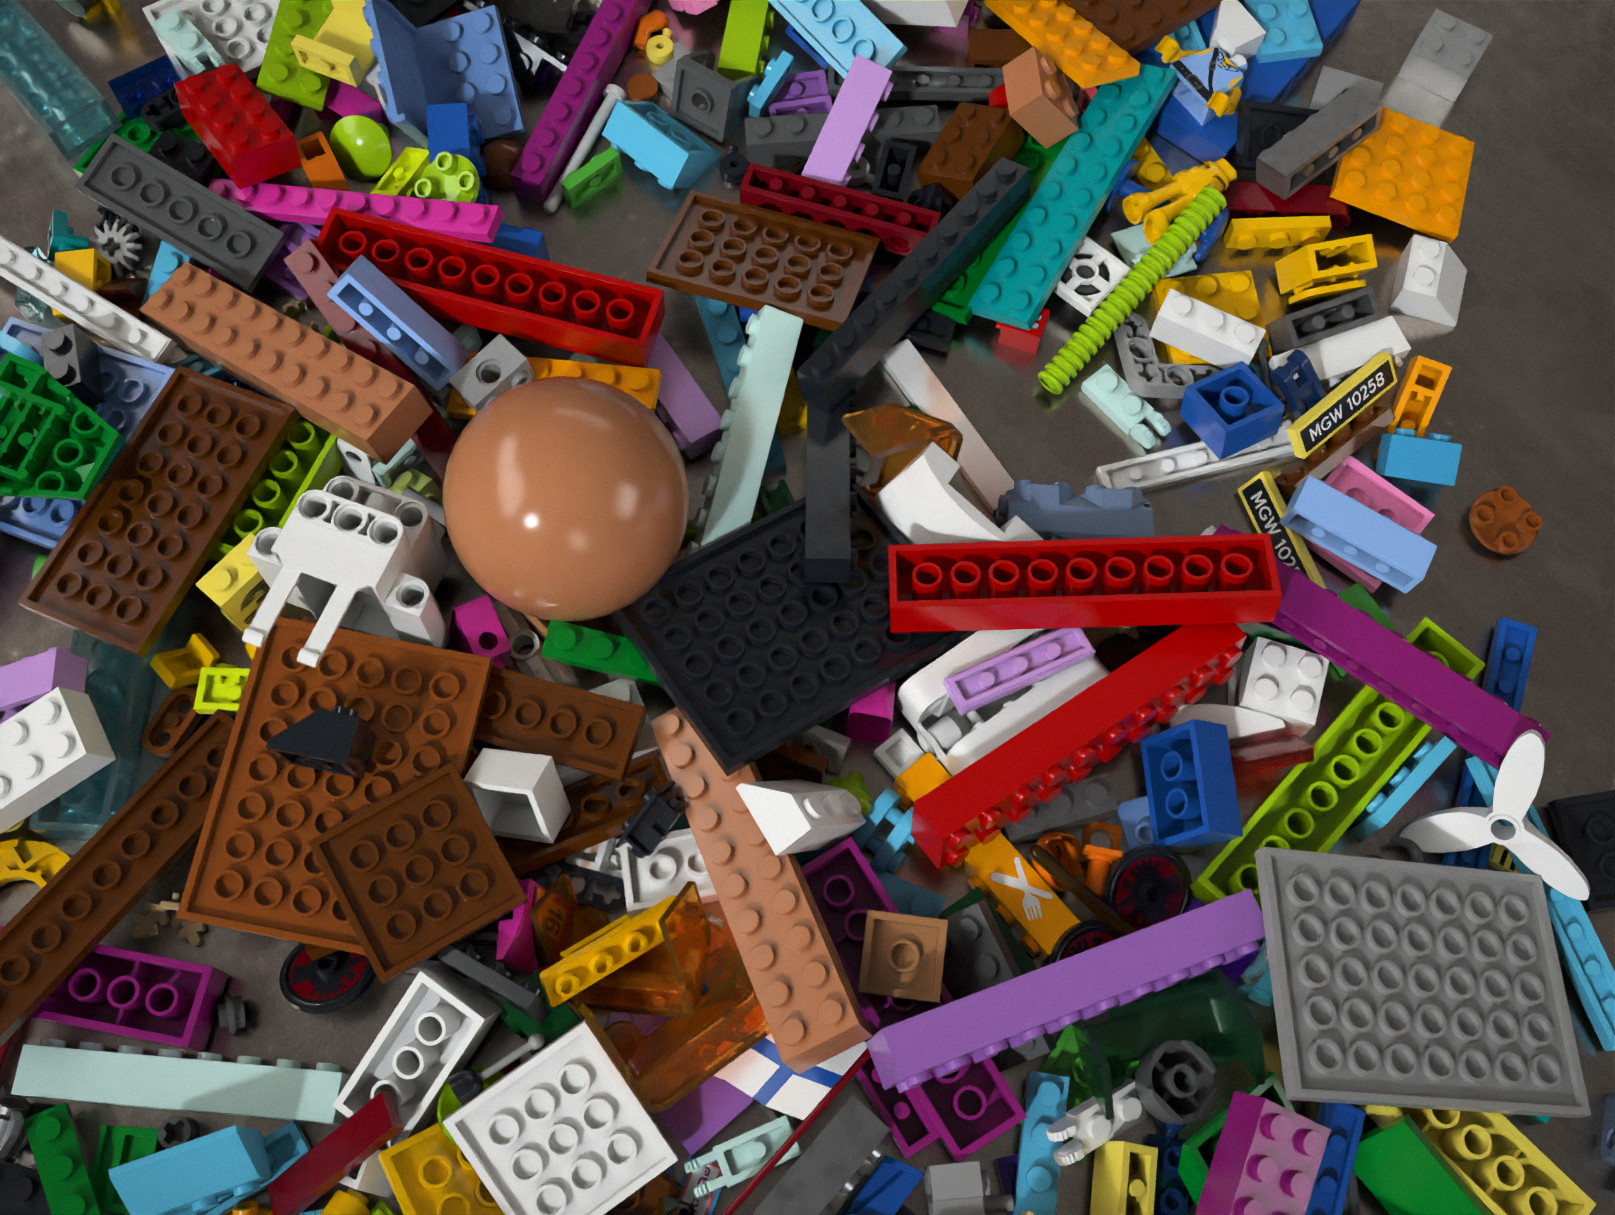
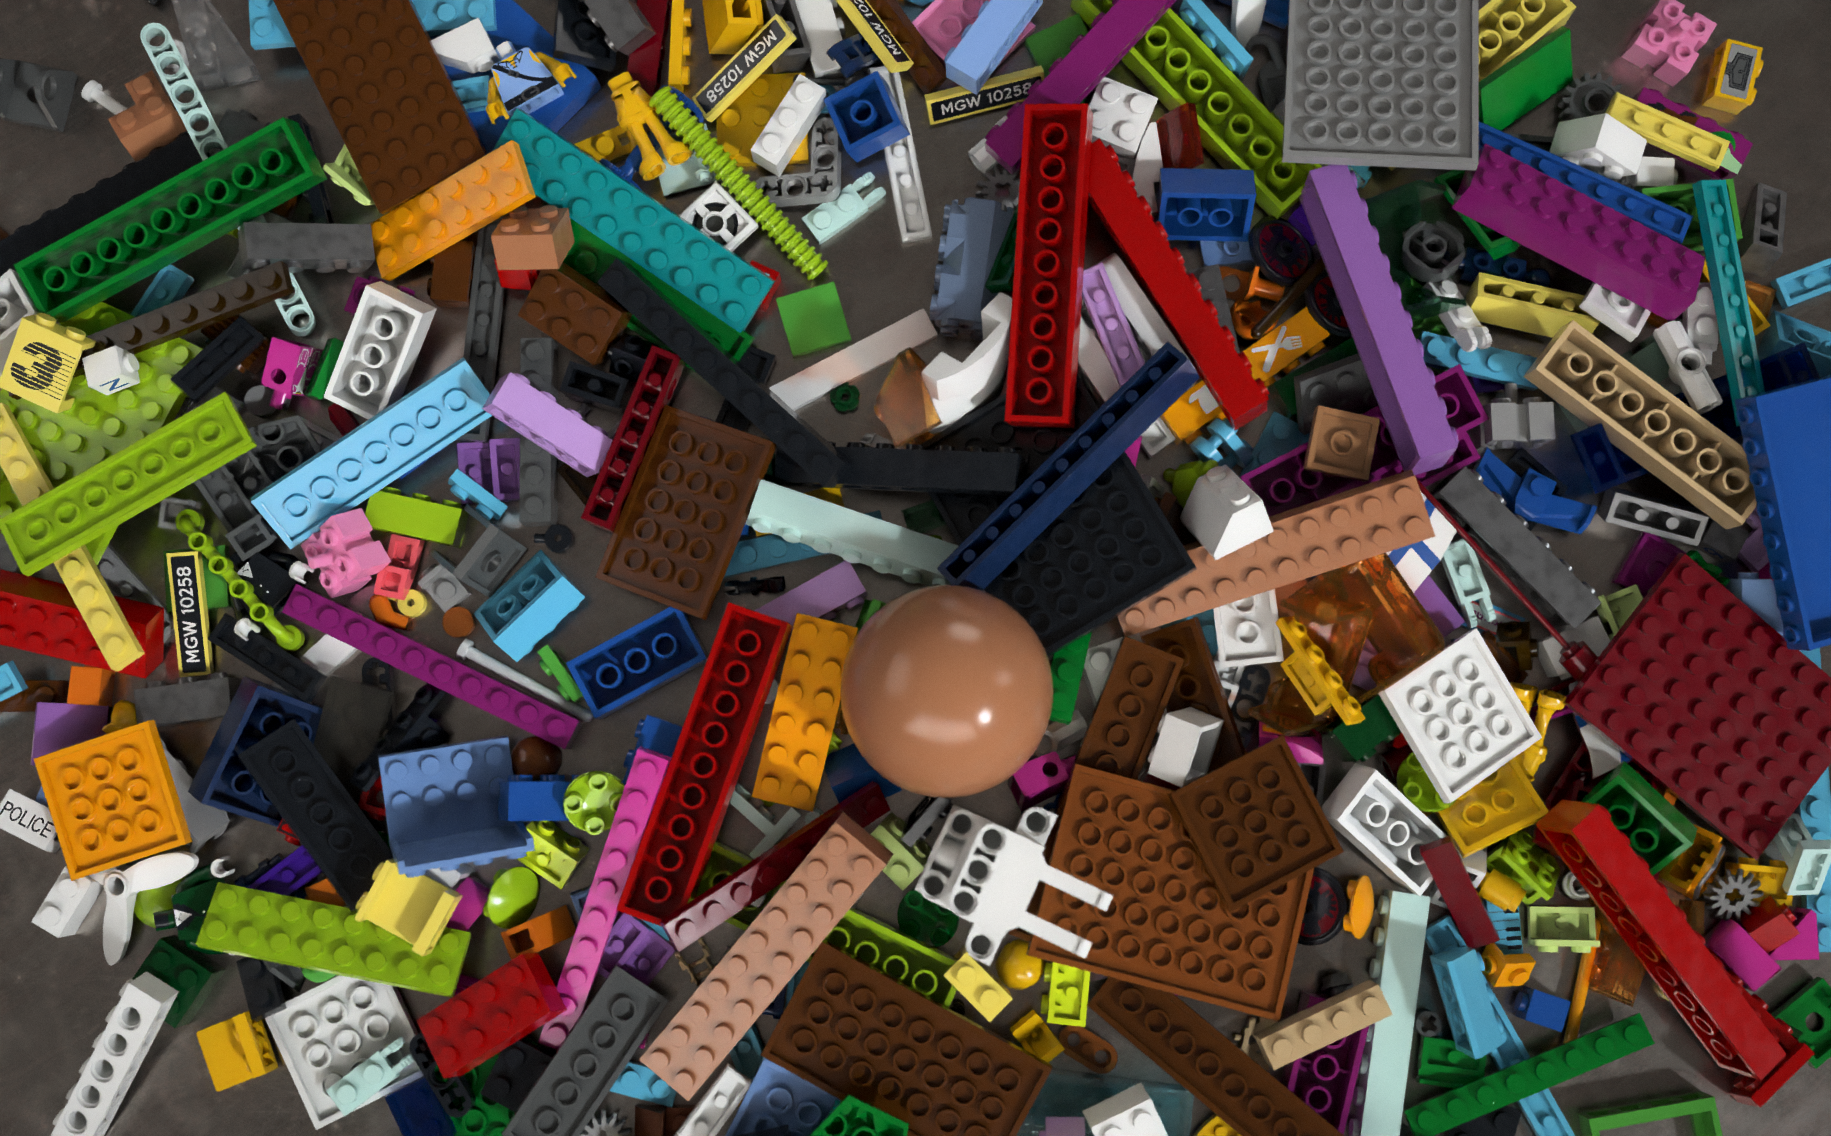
camera: 85 degrees left, 15 degrees up
black slope [266,706,376,779] -> none
light blue brick [327,254,470,392] -> none
black plate [437,945,552,1026] -> none
light grey brick [448,334,536,413] -> none
hinge [448,1033,545,1106] -> none
black hinge [615,780,686,859] -> none
none -> coral slope [373,534,425,600]
none -> blue brick [566,607,709,720]
none -> tile [692,14,797,123]
none -> black piece [724,576,785,596]
none -> bright green tile [776,281,852,358]
none -> dark blue brick [936,341,1200,591]
none -> tan brick [1253,980,1393,1070]
none -> light orange dish [1343,875,1374,939]

